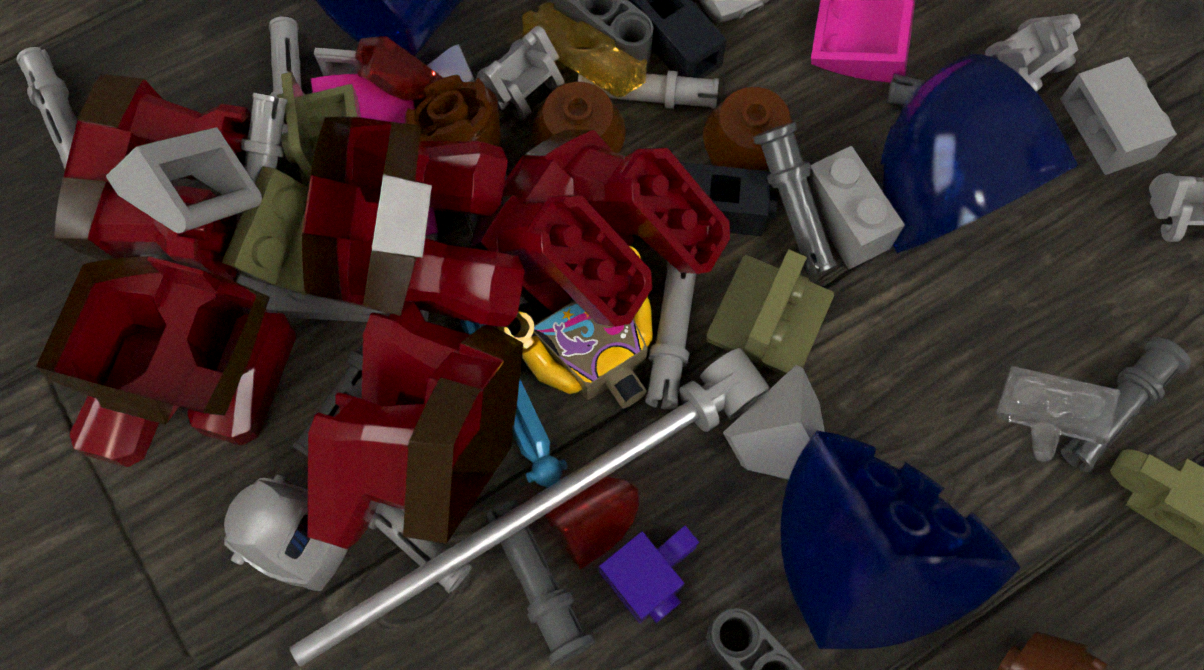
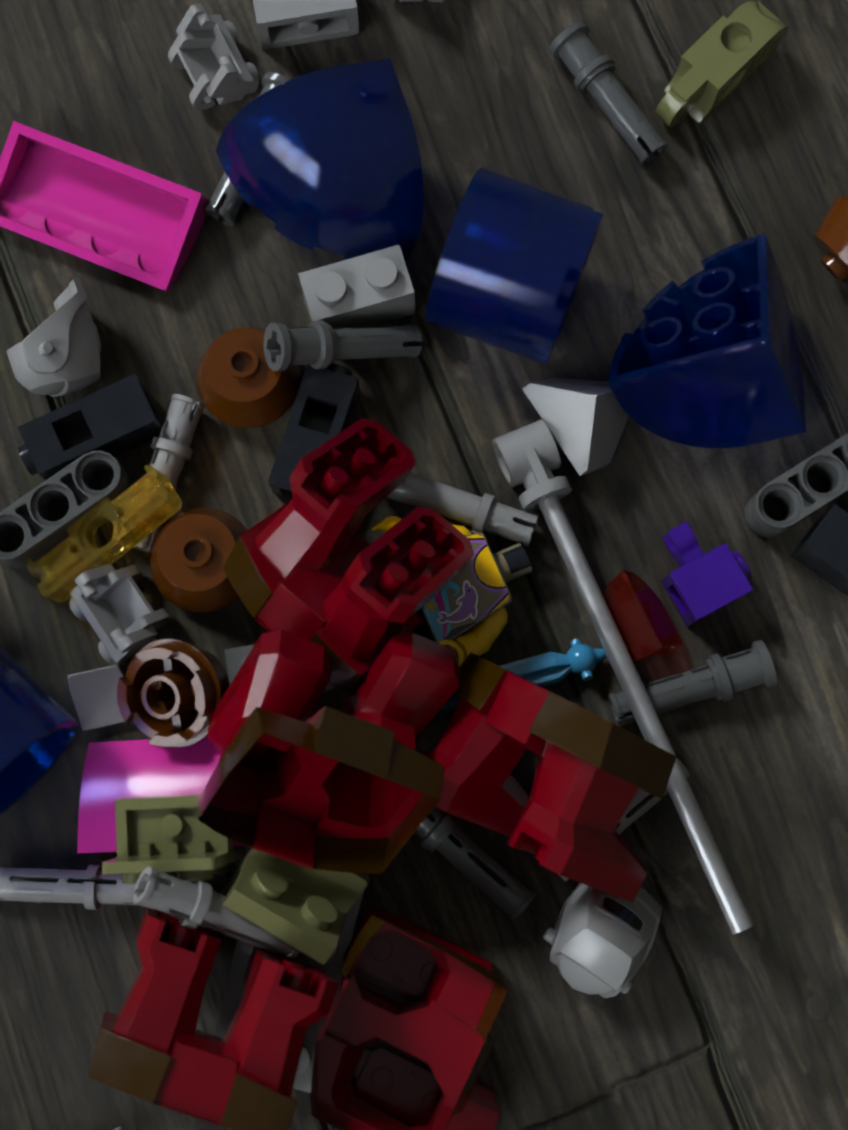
camera: 80 degrees left, 10 degrees up
light grey tile [106,127,262,233] -> none
light grey slope [314,48,374,76] -> none
clear red brick [355,36,443,100] -> none
olive bracket [706,249,834,375] -> none
clear plate [997,366,1120,462] -> none
none -> clear blue brick [426,167,603,364]

